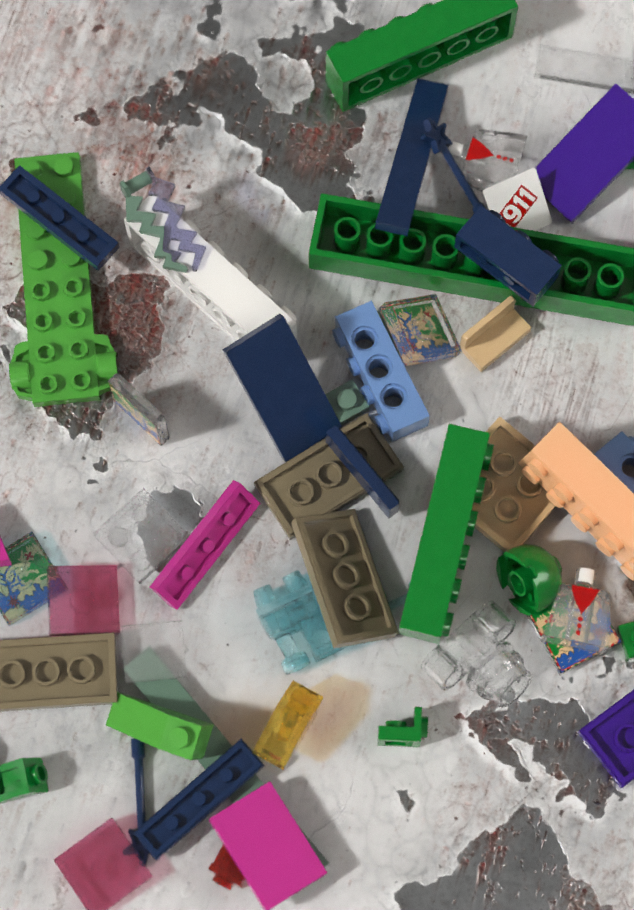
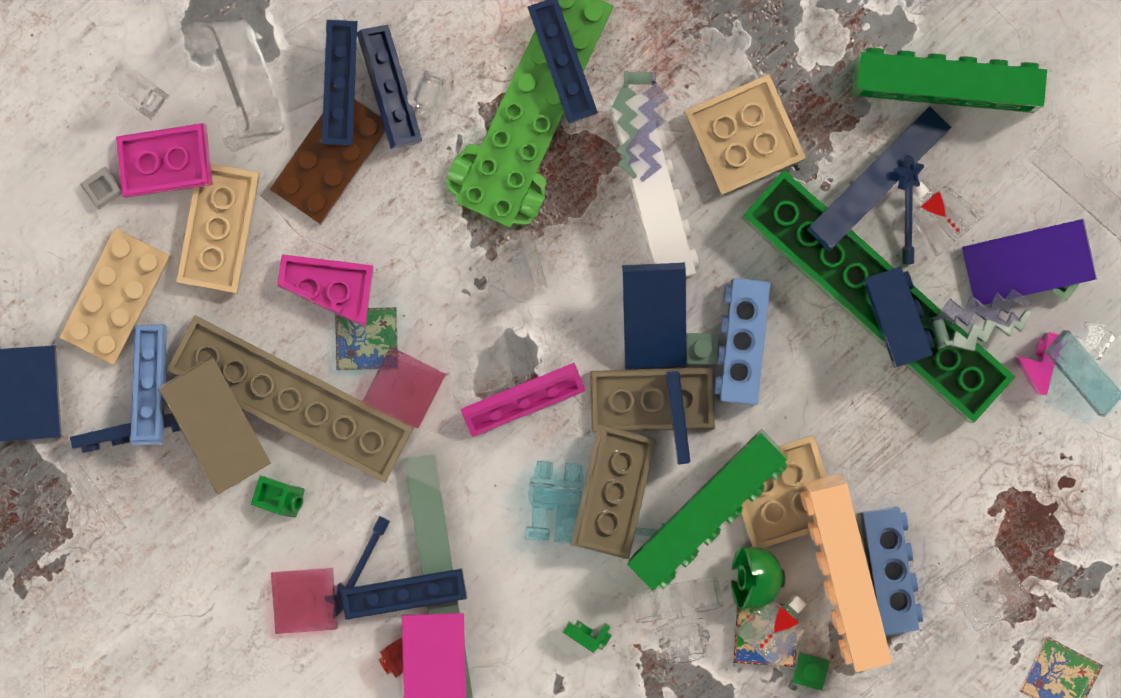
camera: 30 degrees right, 15 degrees up
bright green slope [106,692,214,761] -> none
clear yellow slope [253,680,324,770] -> none
clear tile [379,294,462,367] -> none
tan panel [459,295,532,372] -> none
white sticker [483,167,552,231] -> none
none -> tan plate [684,74,806,196]
none -> piece [928,288,1031,352]

